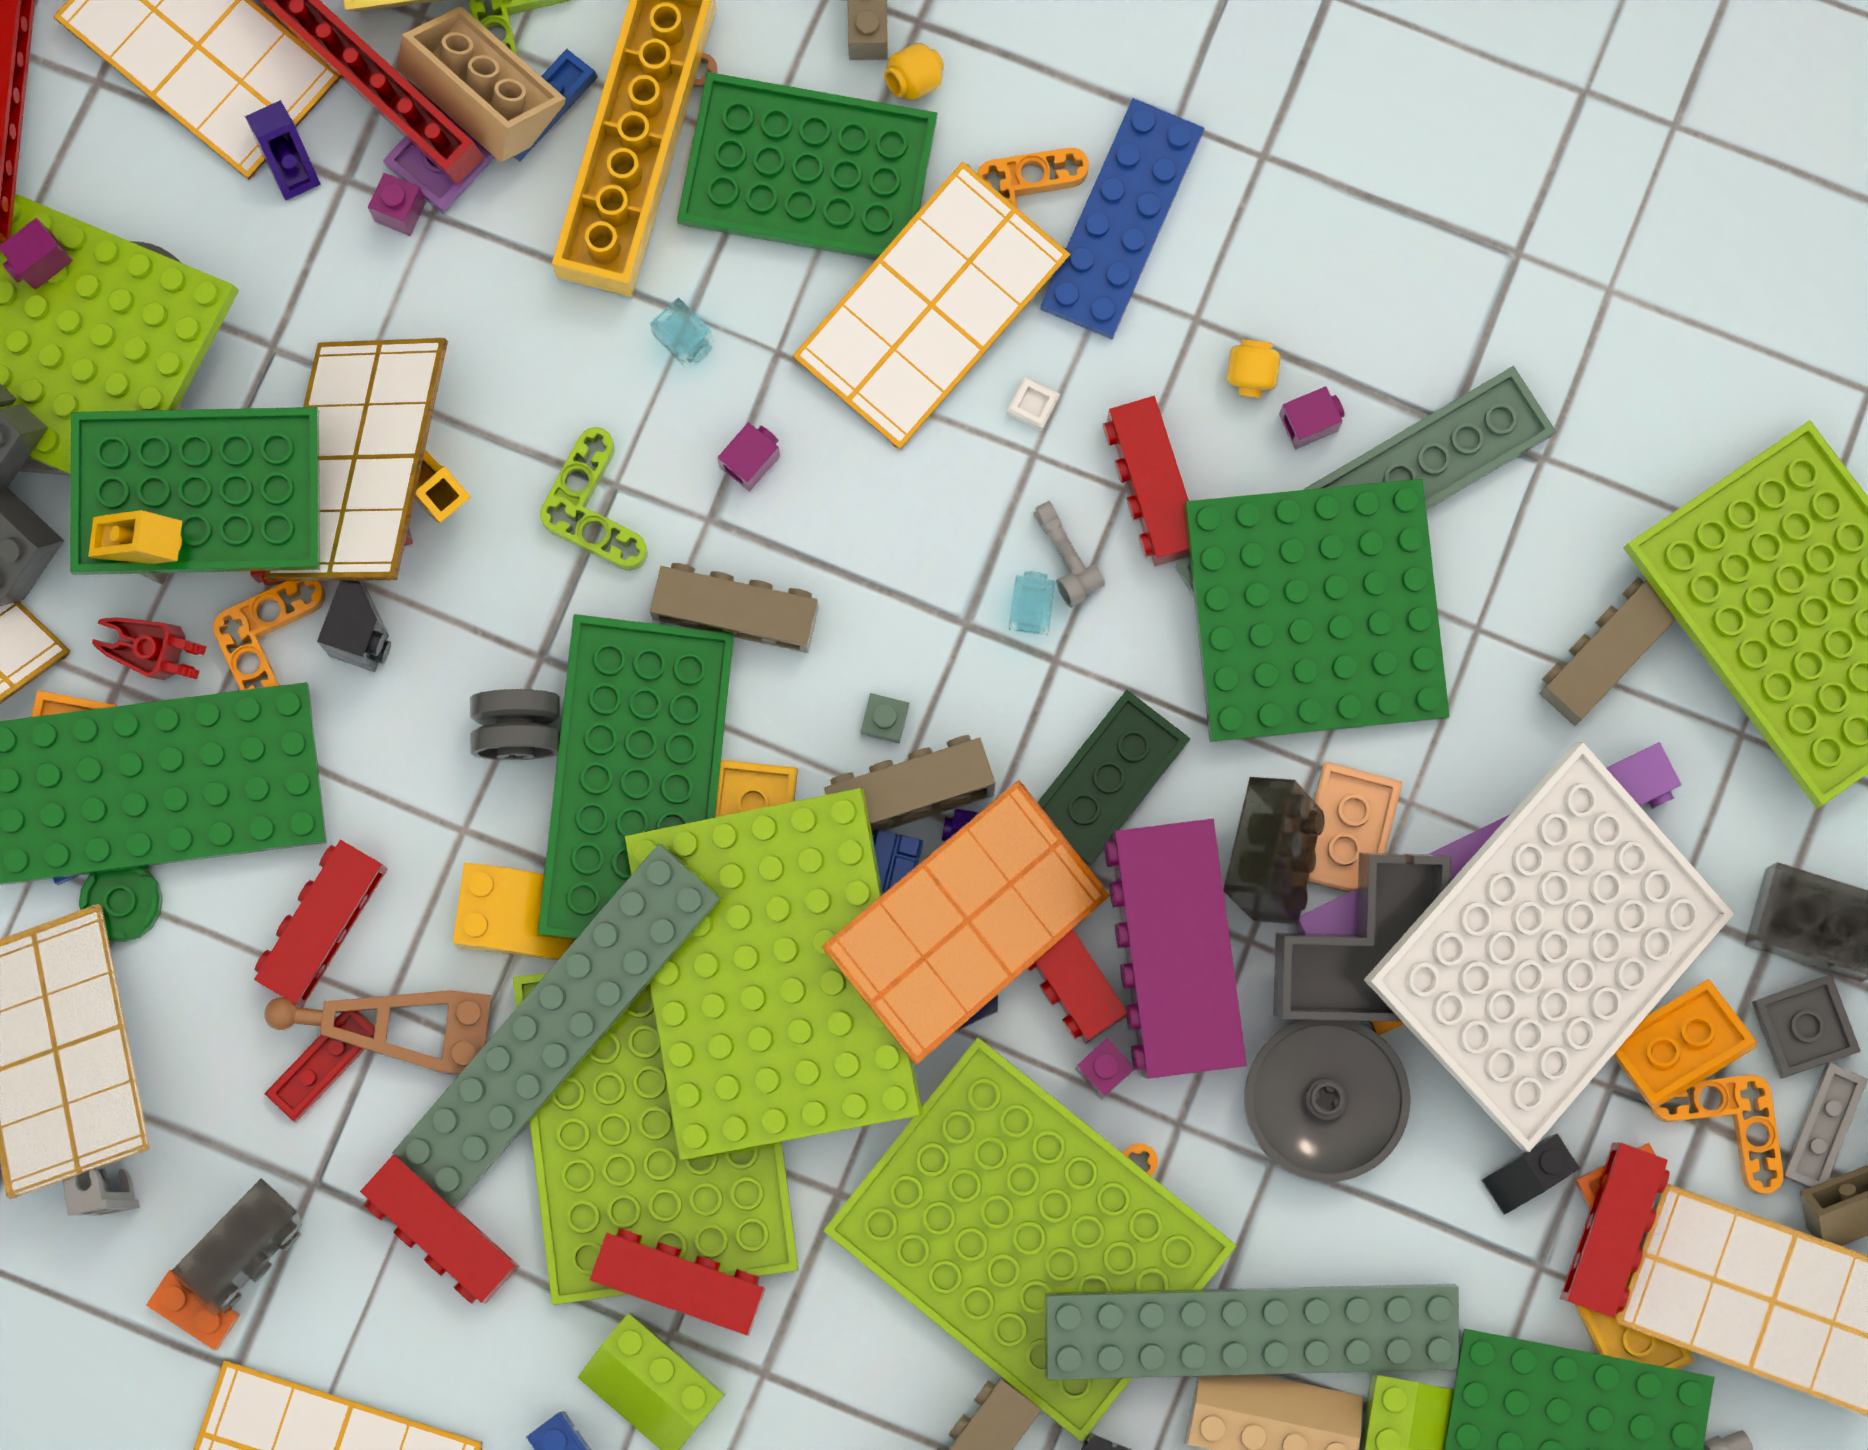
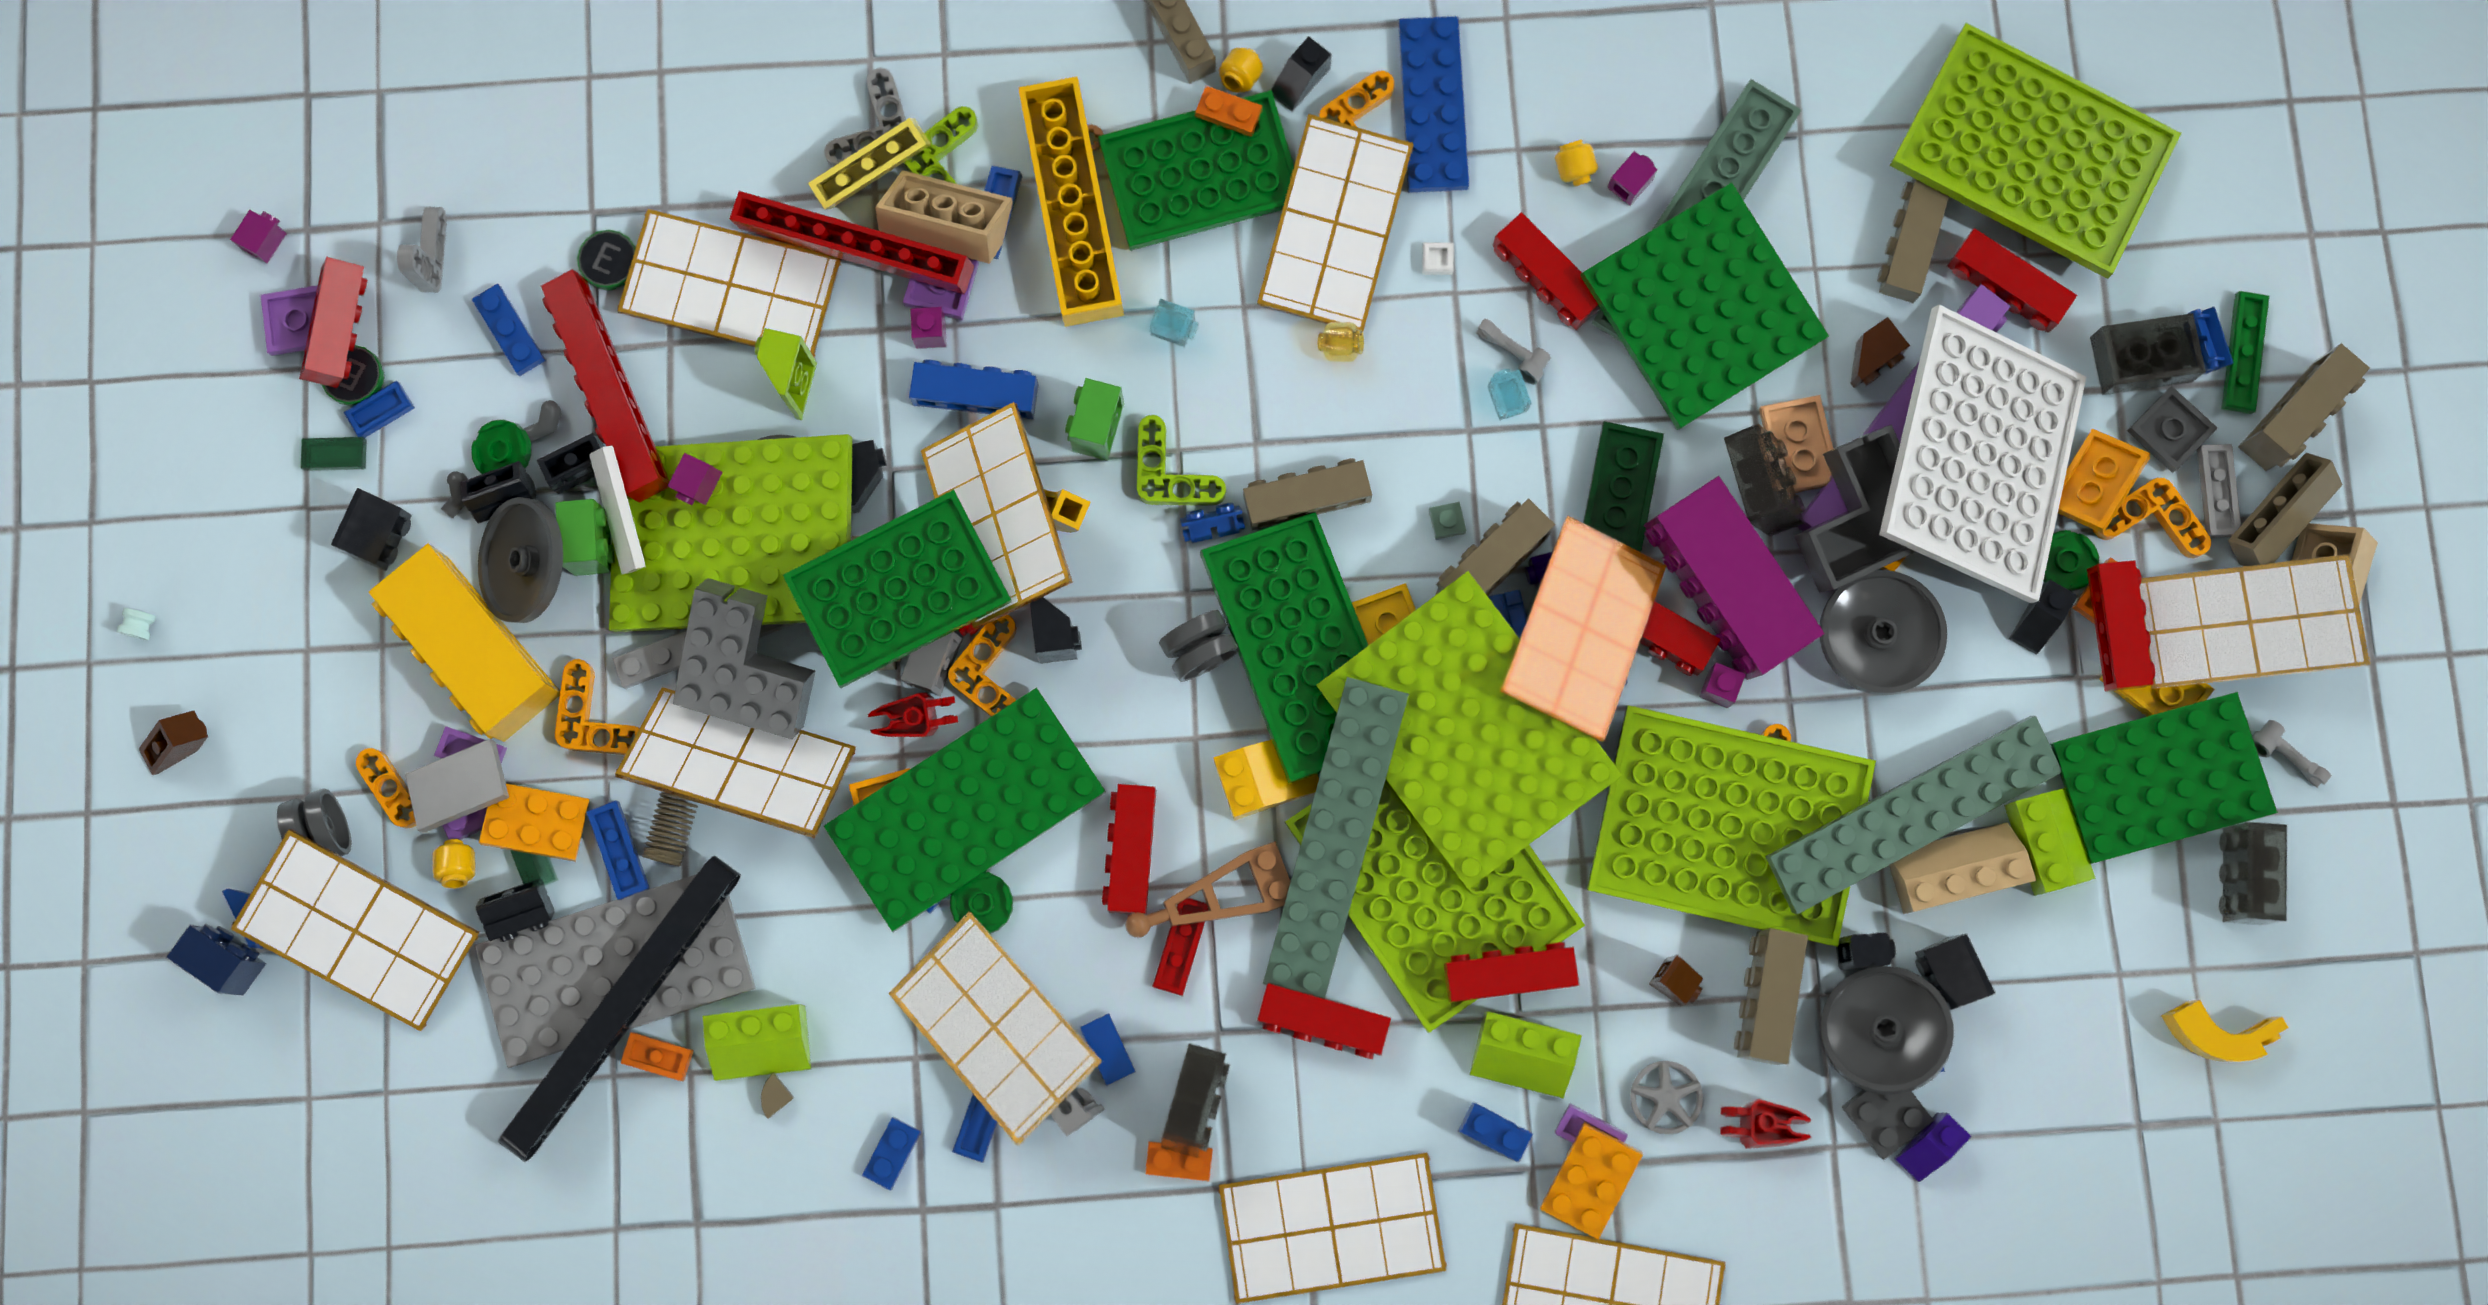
camera: 25 degrees left, 0 degrees up
yellow slope [88,510,182,564] -> none
dark purple slope [245,100,321,201] -> none
magenta brick [717,422,780,492] -> none
none -> lime slope [755,328,817,420]
none -> black slope [851,440,887,513]
none -> light grey hinge [900,632,963,696]
none -> blue brick [909,359,1039,420]
none -> bright green brick [1065,378,1124,461]
none -> blue tile [1080,1013,1136,1086]
none -> blue hinge [1180,503,1245,544]
none -> orange plate [1195,85,1262,137]
none -> black slope [1271,36,1332,112]
none -> clear yellow head [1318,322,1364,362]
none -> reddish brown slope [1649,955,1703,1006]
none -> reddish brown slope [1851,317,1910,388]
none -> red brick [1946,228,2078,333]
none -> green tile [2043,530,2099,592]

